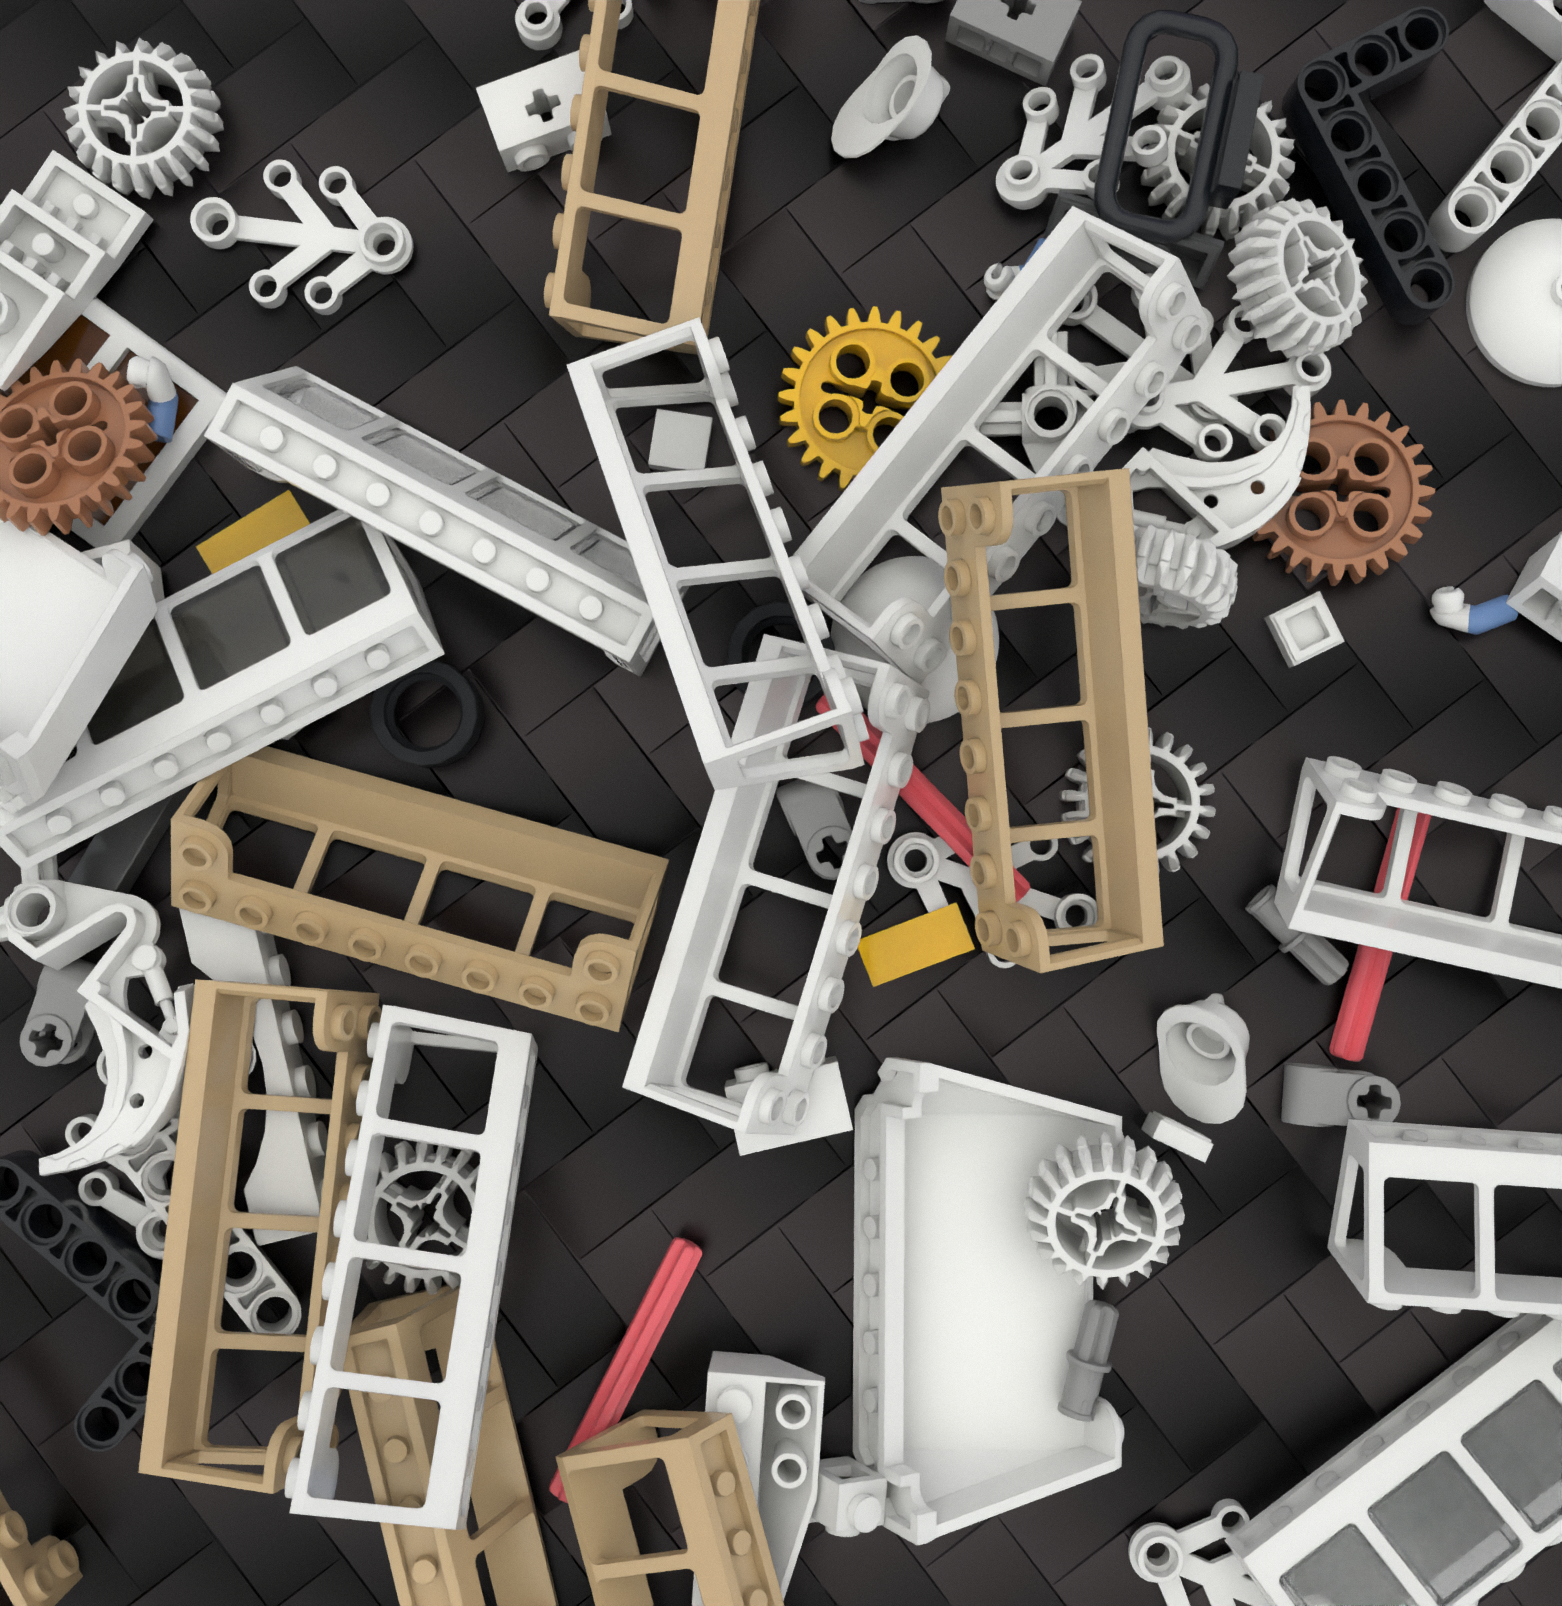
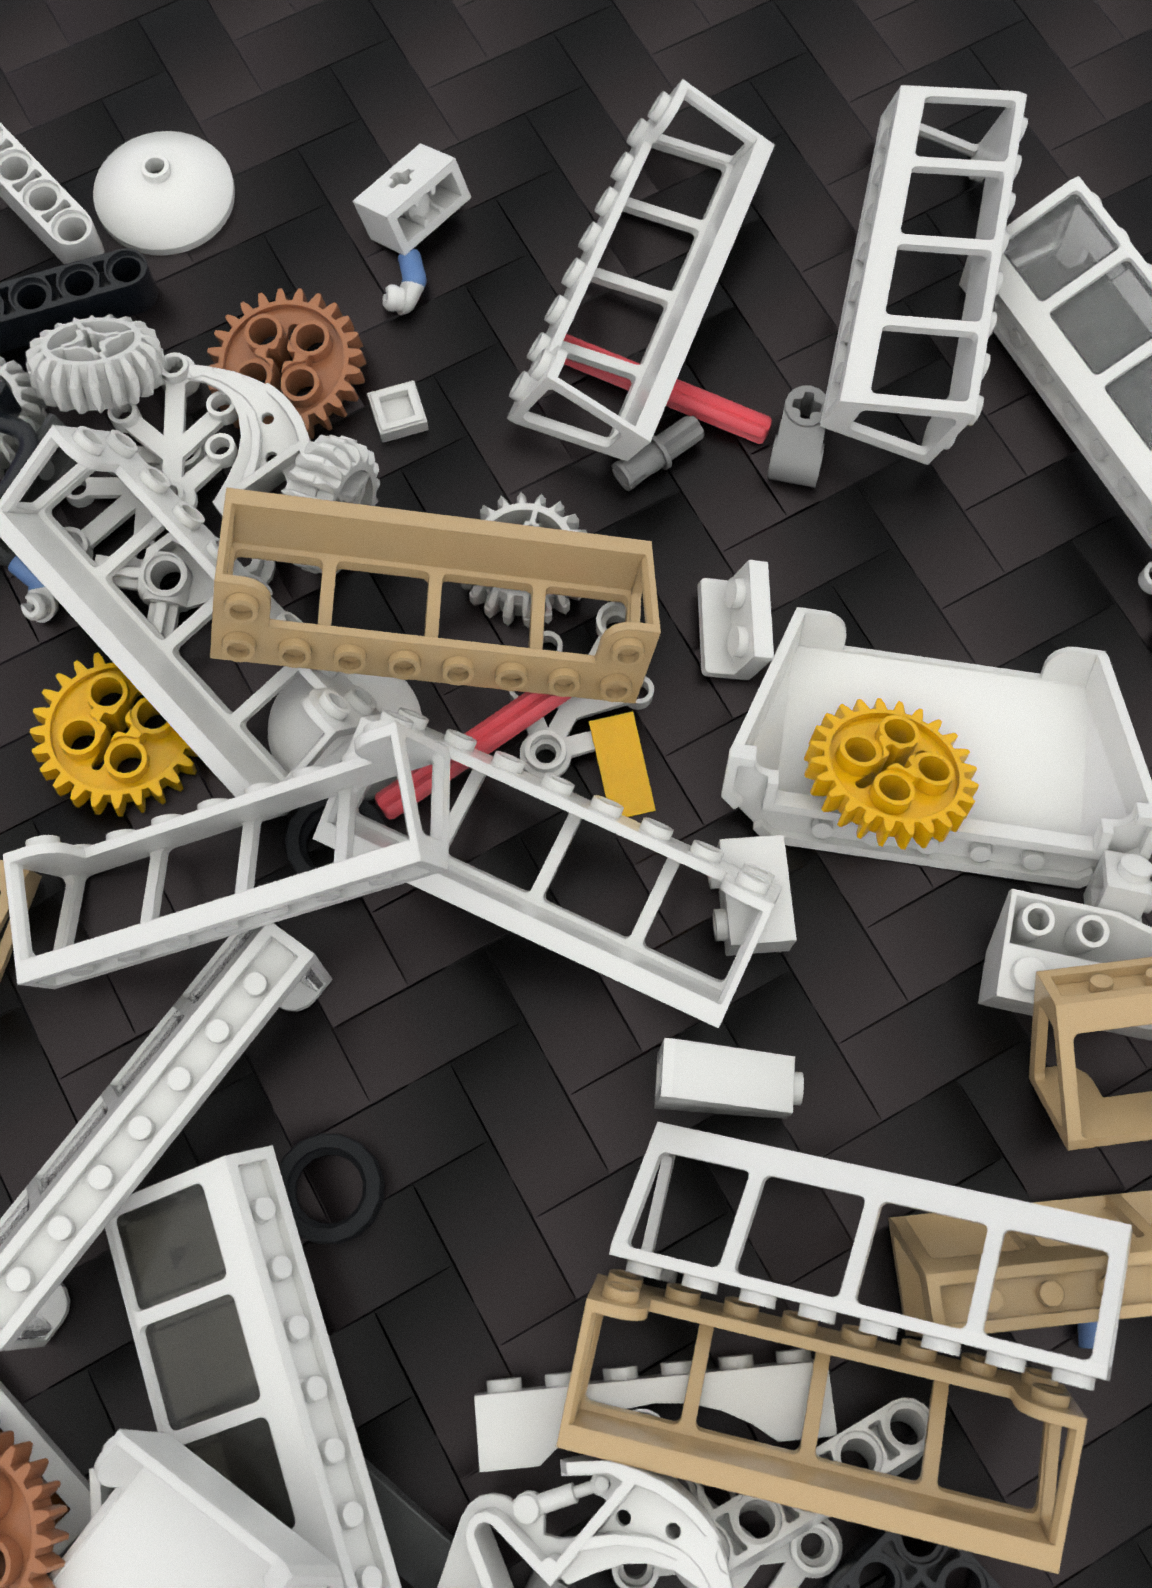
camera: 85 degrees left, 15 degrees down
tan window [171,746,669,1032] -> none
yellow sticker [196,490,310,574] -> none
white gear [366,1141,479,1295] -> none
coral axle [549,1237,702,1503] -> none
white tile [648,409,713,471] -> none
light grey piece [775,779,852,880] -> none
white gear [1024,1131,1185,1290] -> none
light grey axle [1057,1300,1119,1422] -> none
white tile [1141,1111,1214,1163] -> none
white piece [1157,993,1250,1124] -> none
none -> white slope [654,1038,804,1119]
none -> white bracket [697,560,774,680]
none -> yellow gear [804,698,979,850]

